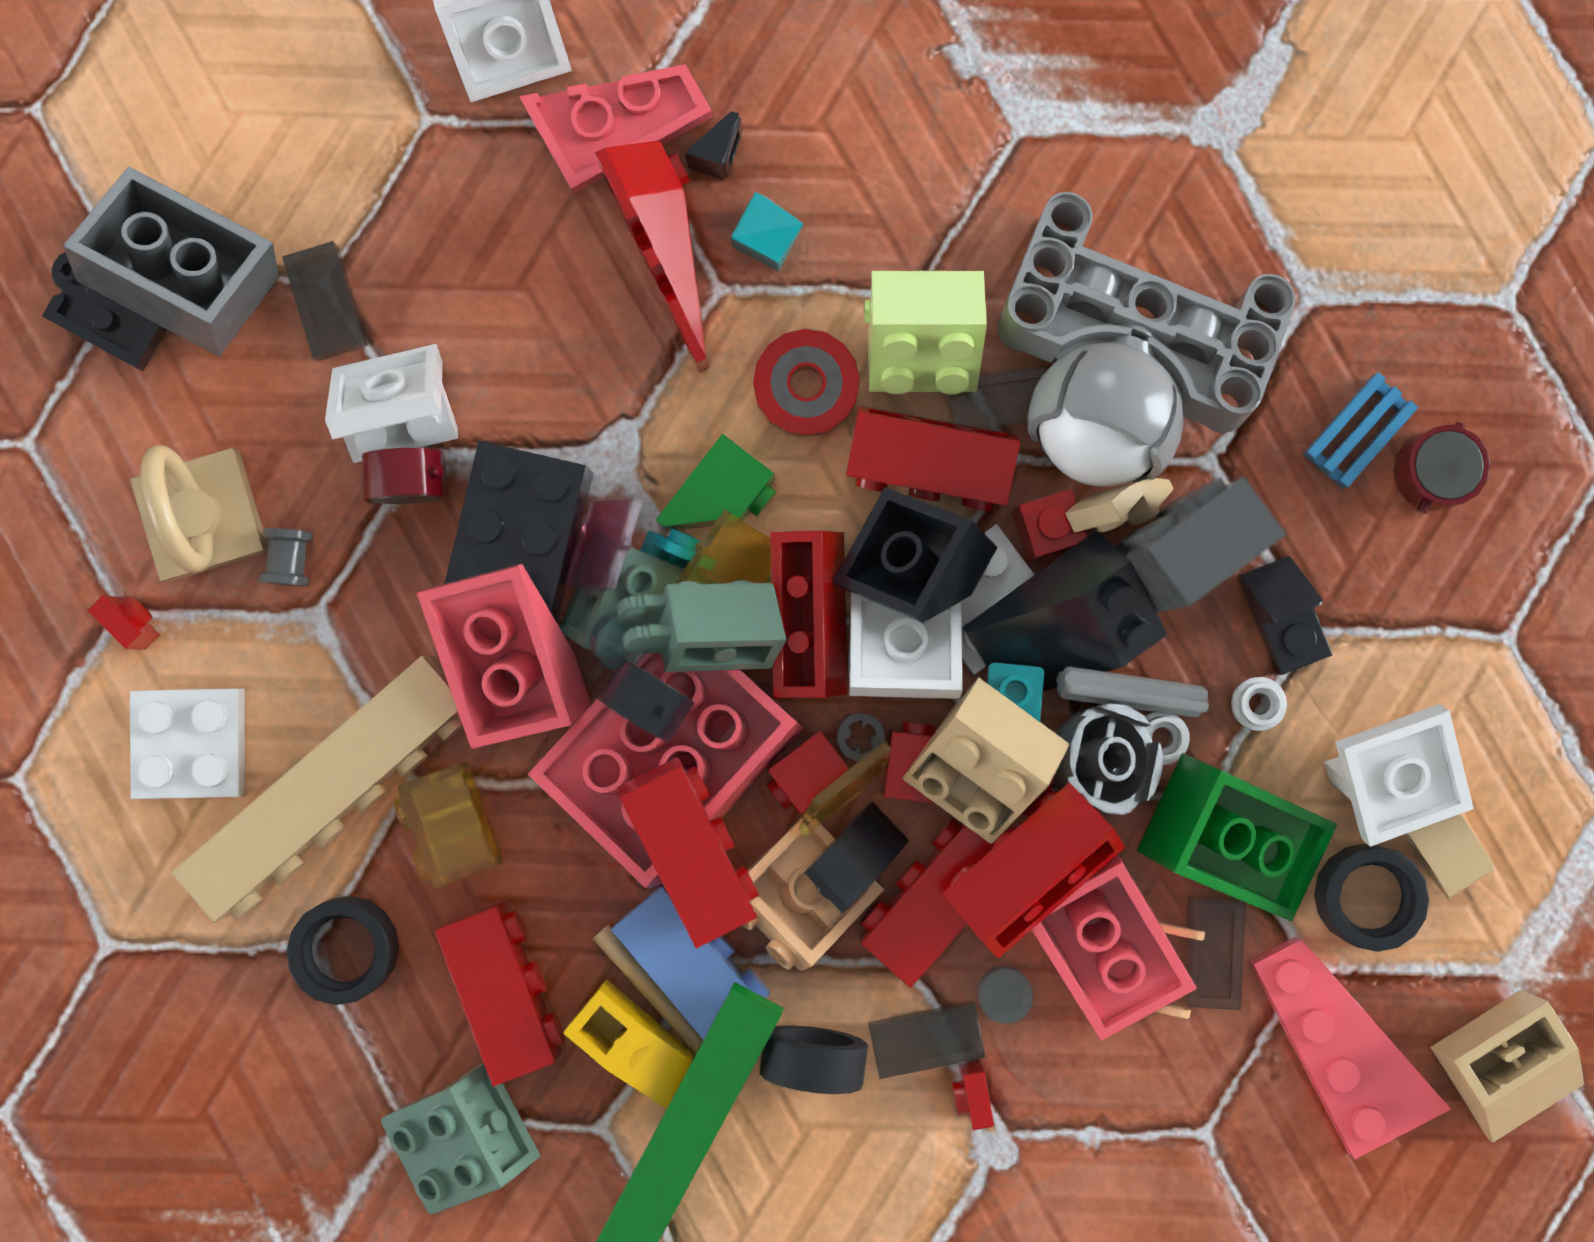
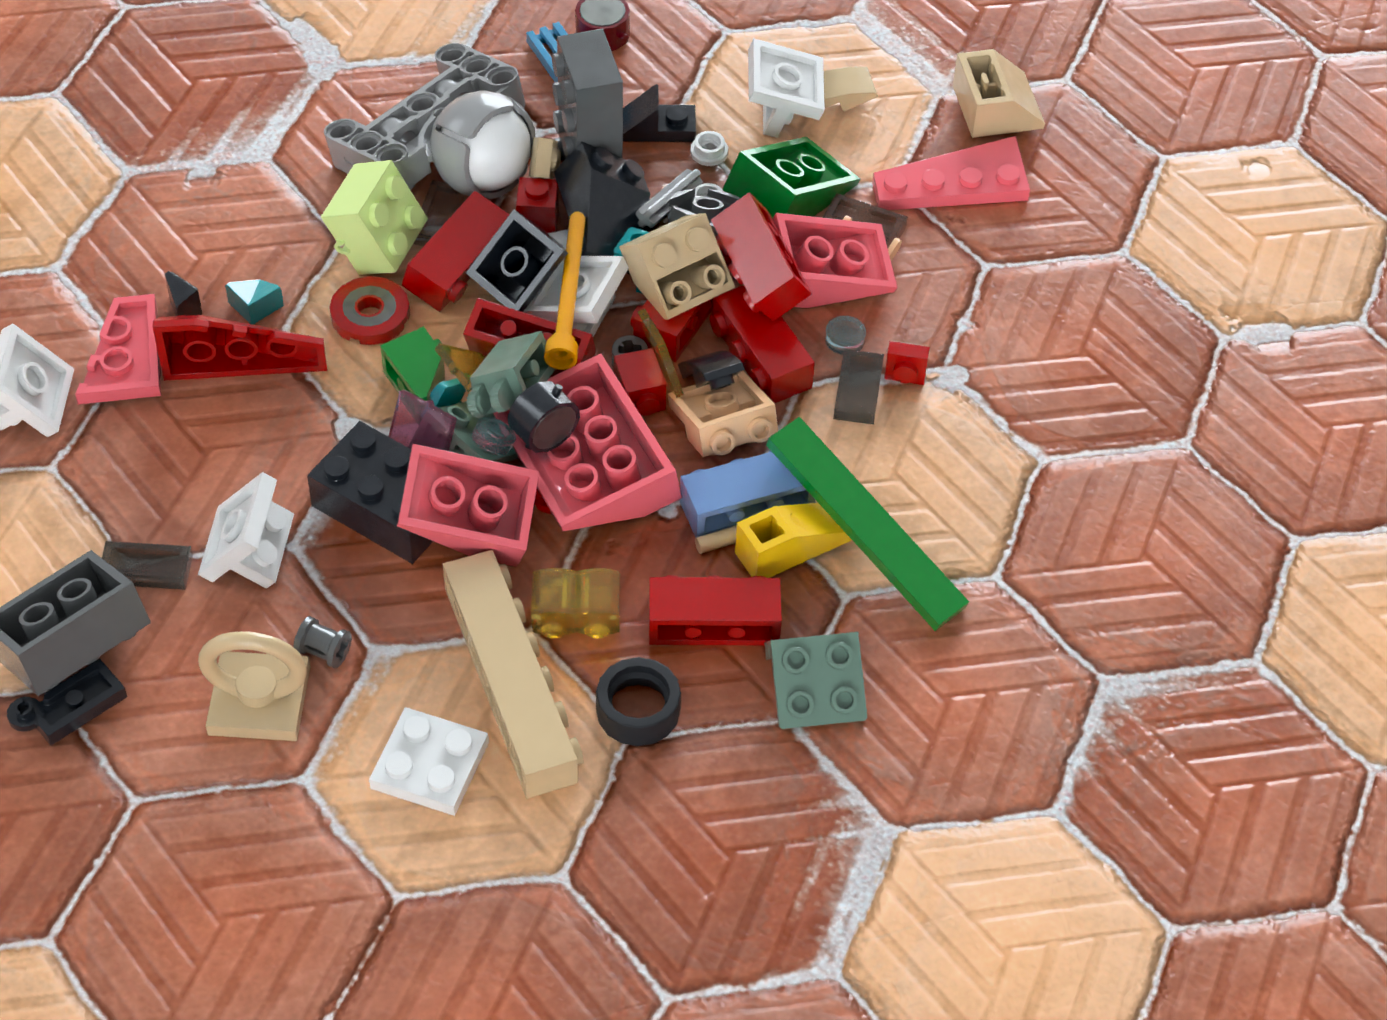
camera: 75 degrees left, 35 degrees down
red plate [87,595,160,650] -> none
dark red piece [362,448,447,504] -> none
red brick [617,757,760,949] -> none
black tyre [759,1025,868,1094] -> none
black tyre [1314,844,1430,952] -> none
none -> light orange piece [544,211,585,370]

